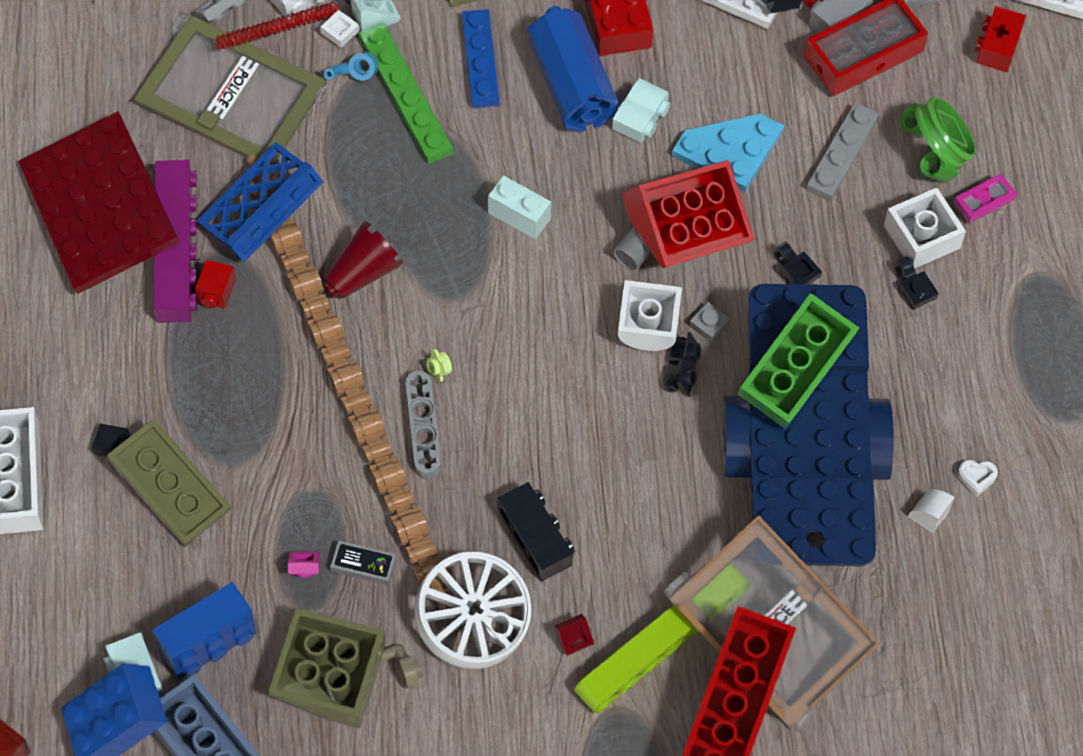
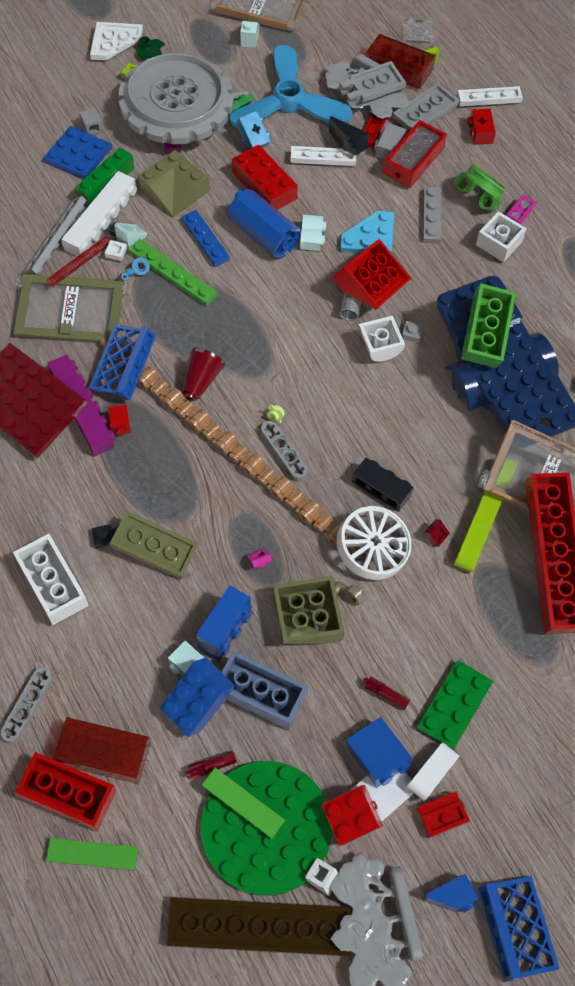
camera: 25 degrees left, 0 degrees up
tile [330,540,397,585] -> none
light aqua brick [488,175,551,239] -> none
black hinge [664,332,701,397] -> none
black plate [774,241,822,284] -> none
black plate [895,256,939,310] -> none

